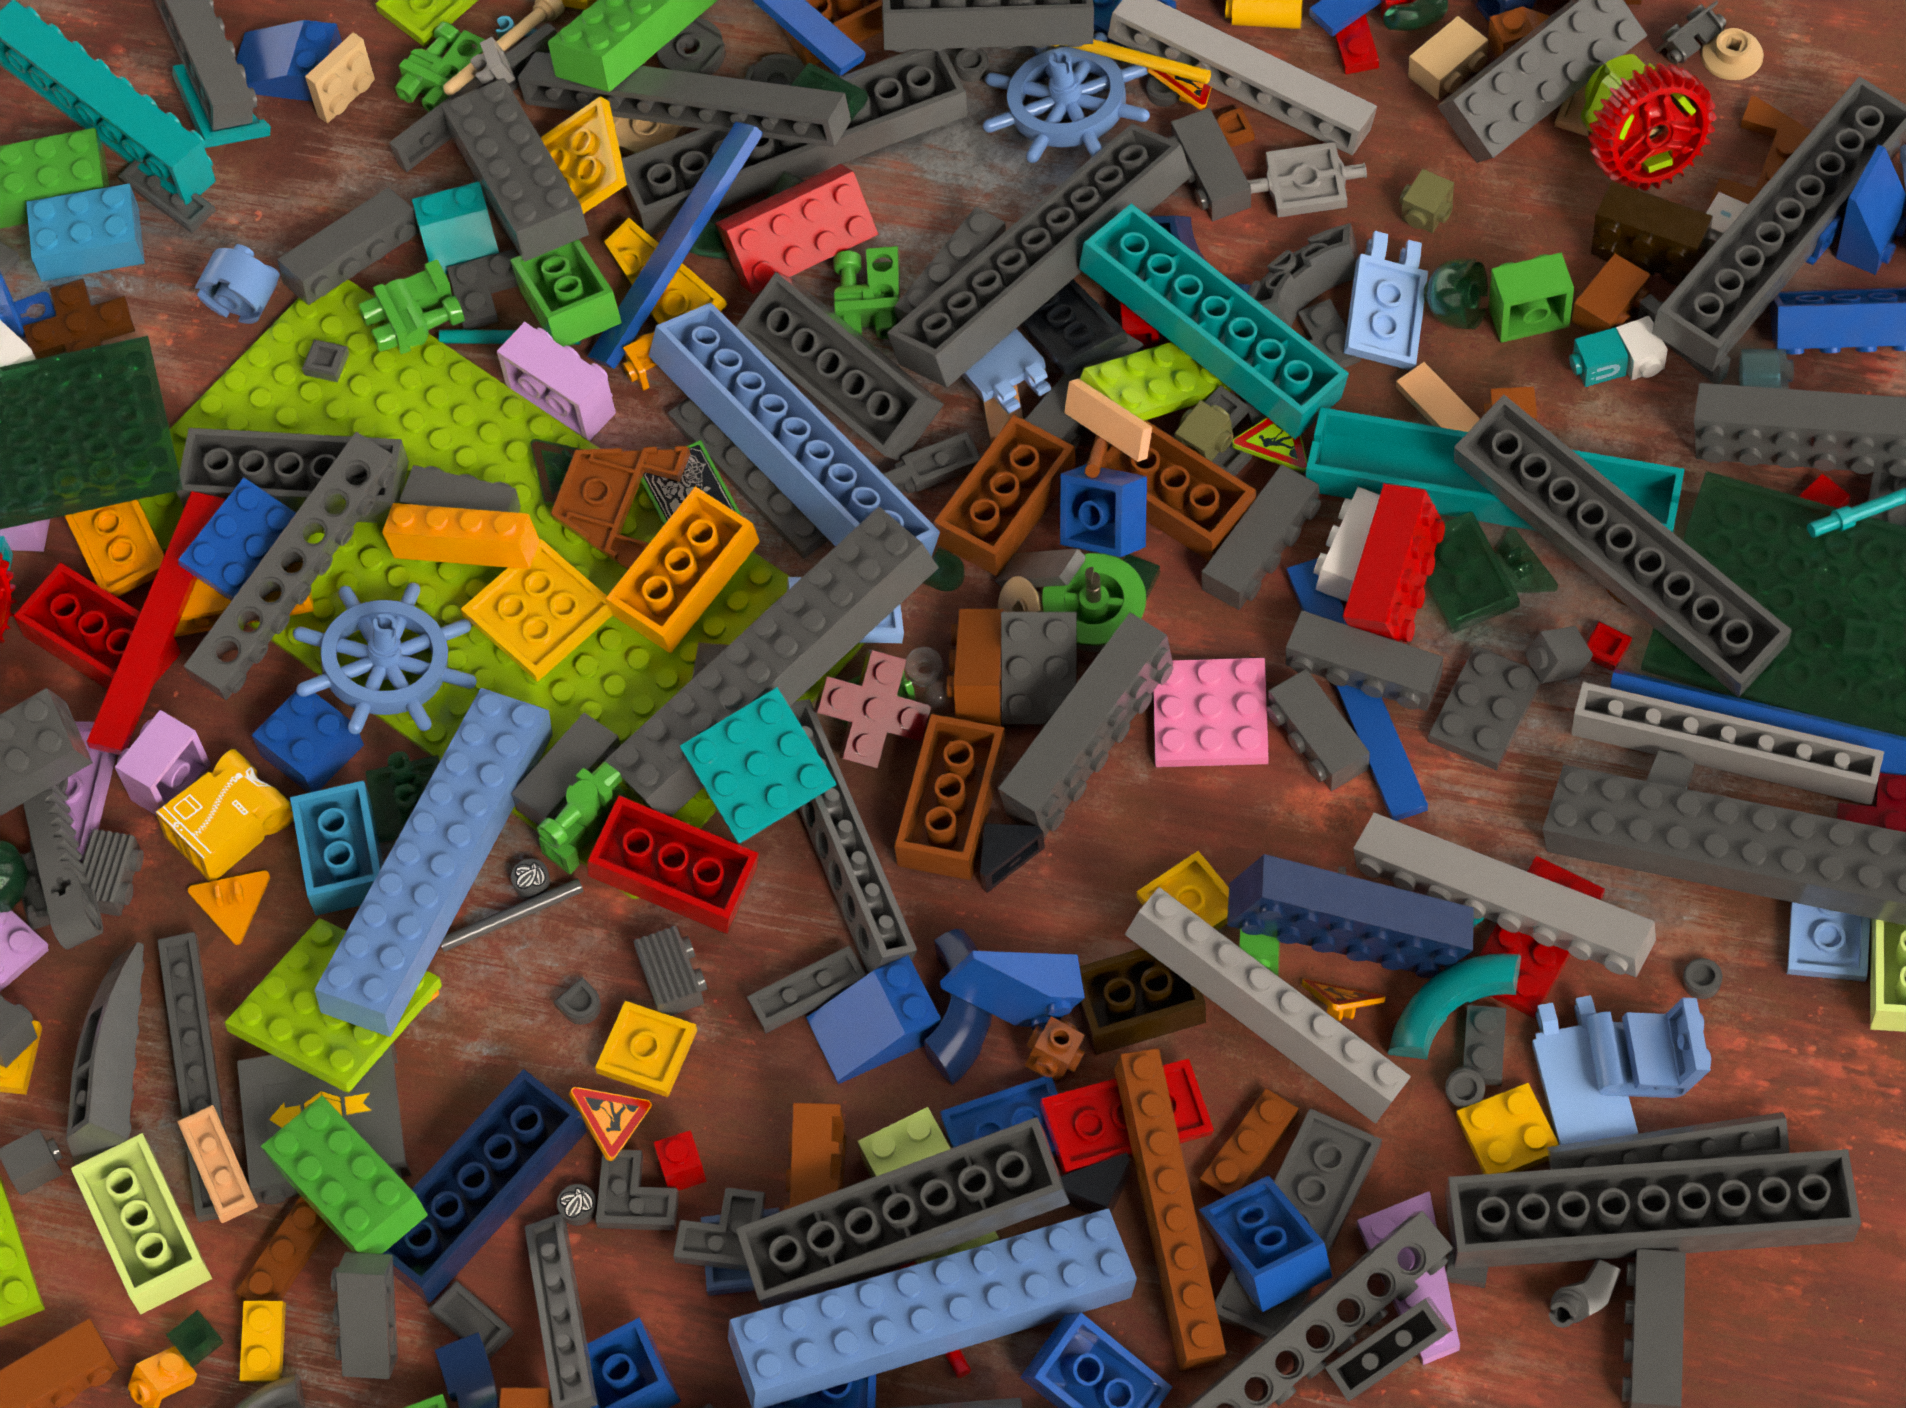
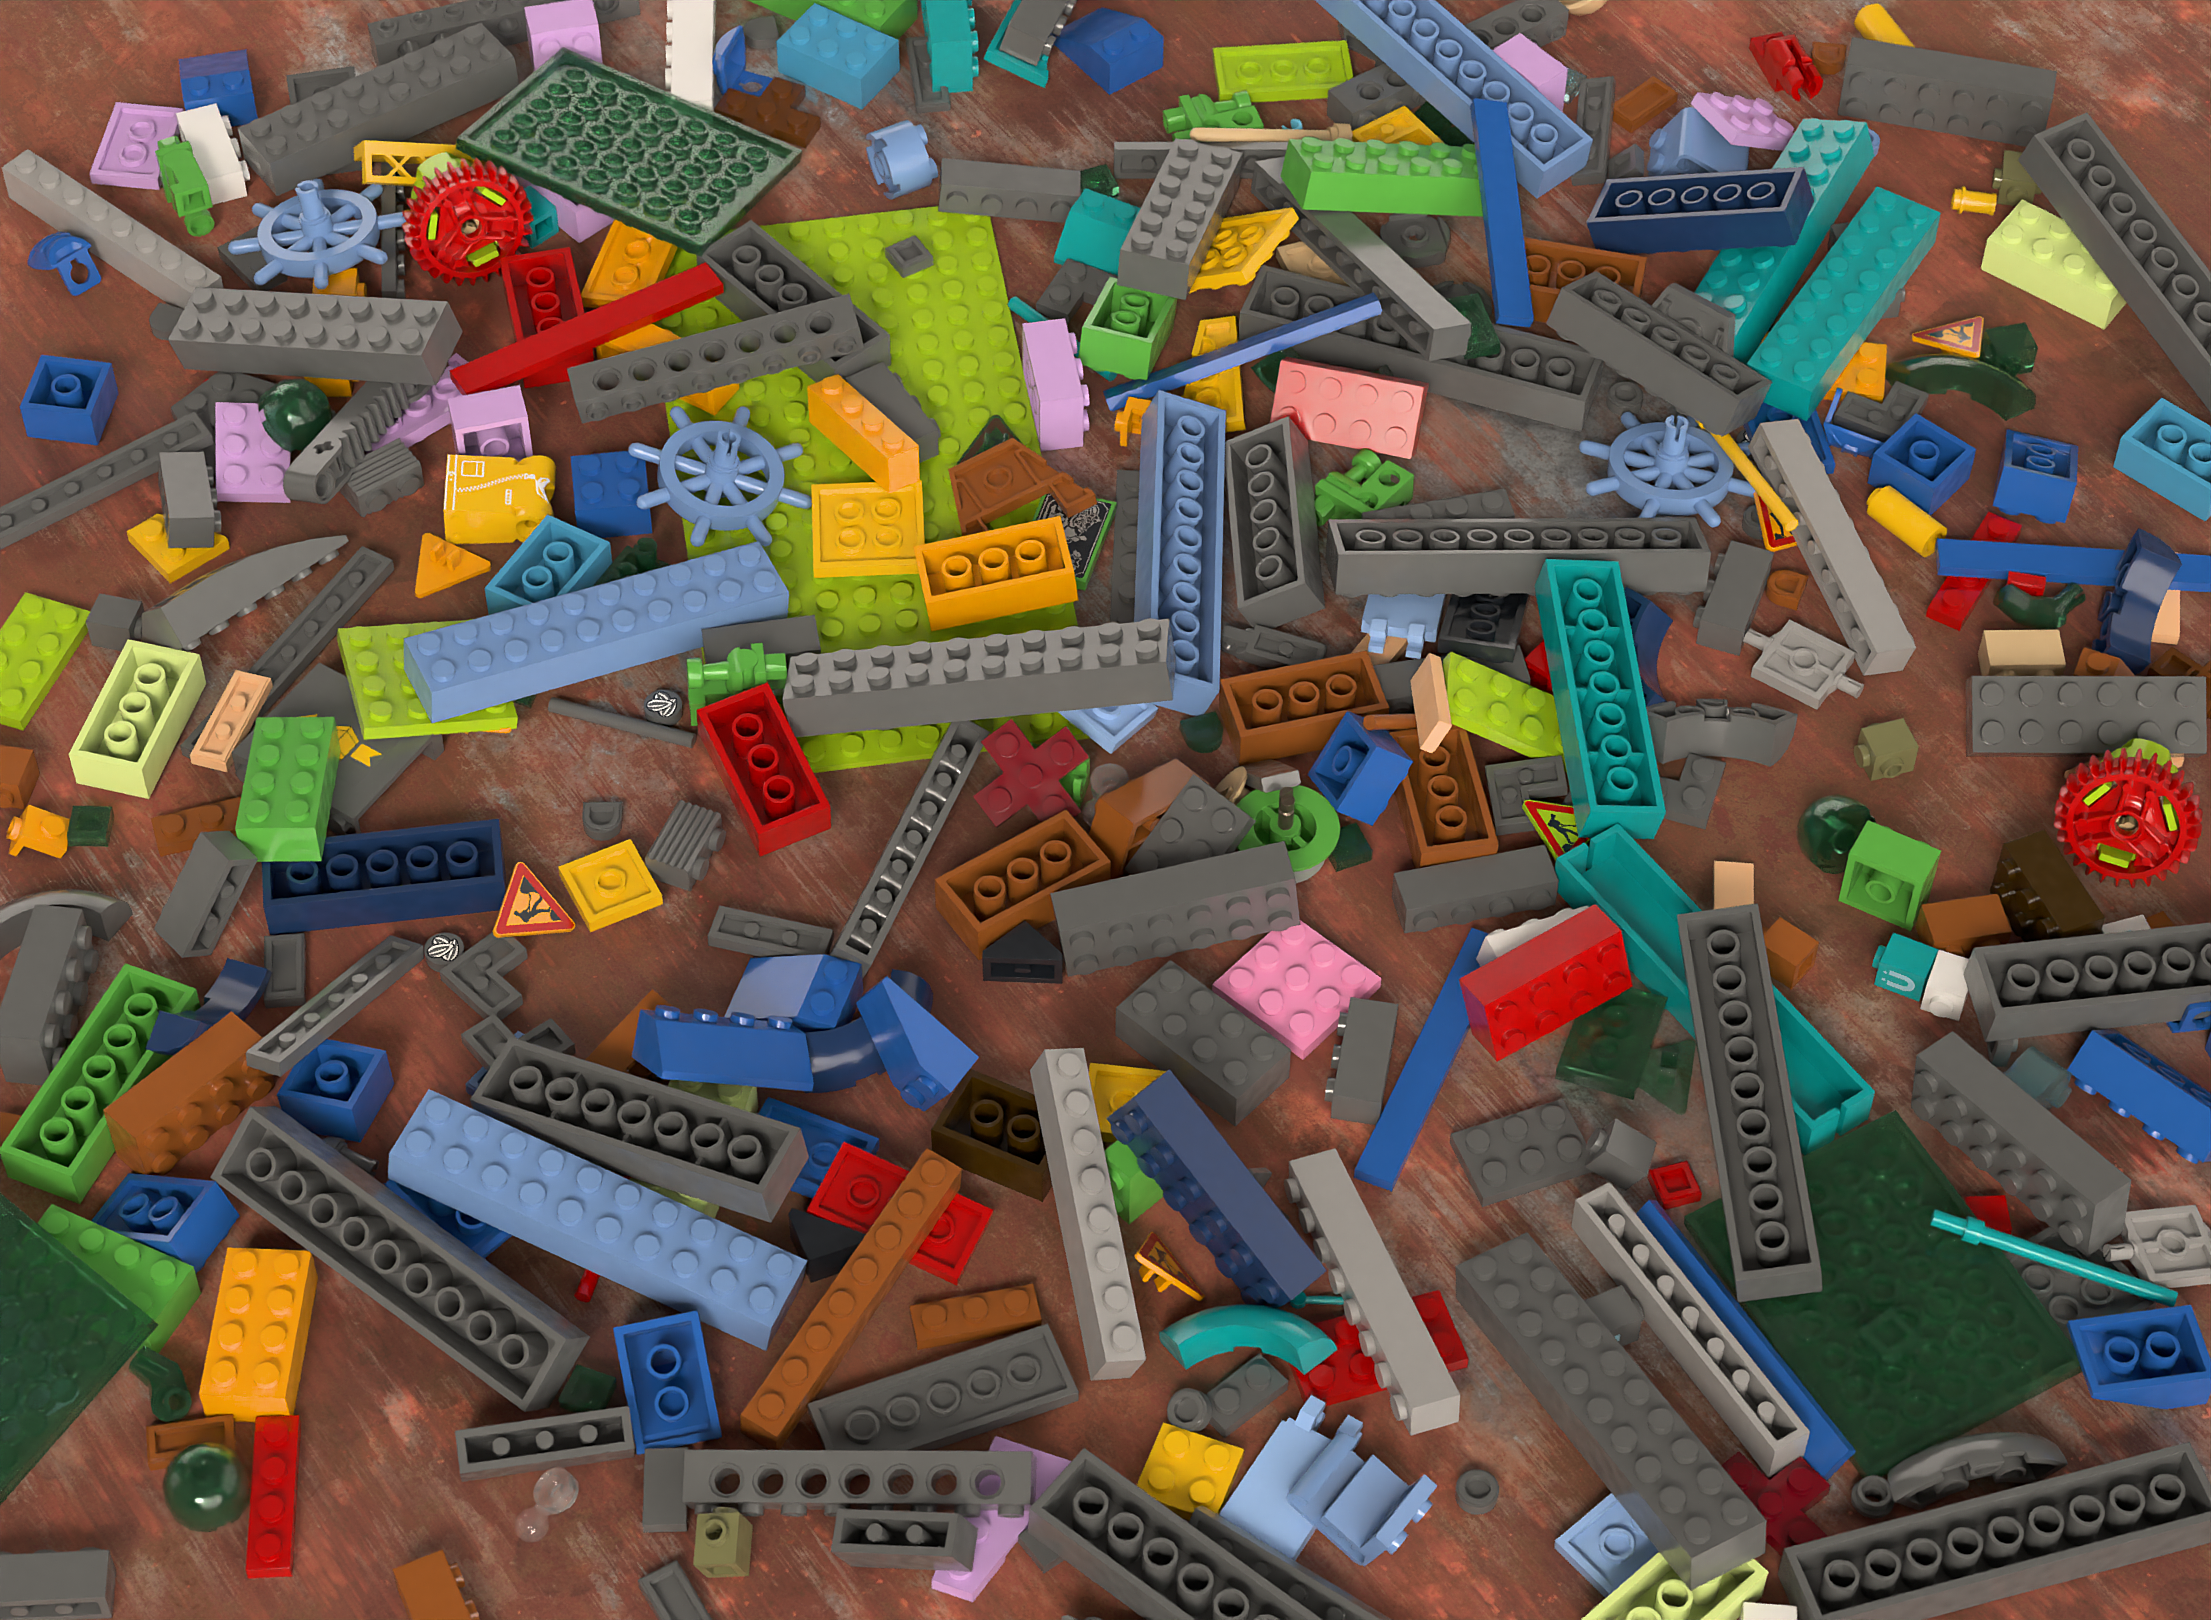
camera: 35 degrees right, 10 degrees down
blue plate [178,478,296,601] -> none
yellow plate [239,1301,286,1382] -> none
tan plate [305,32,375,124] -> none
bright green hips [358,259,465,355] -> none
light grey tile [470,37,515,84] -> none
red brick [653,1130,707,1191] -> none
teal plate [679,687,837,844] -> none
dark orange brick [1025,1016,1085,1084] -> none
olive brick [1175,400,1233,462] -> none
blue slope [1199,1175,1333,1312] -> none
dark grey brick [1286,611,1443,711] -> none
light blue tile [1344,231,1428,371] -> none
none -> blue slope [632,1005,814,1091]
none -> clear green plate [1080,164,1119,198]
none -> dark grey brick [1115,960,1291,1127]

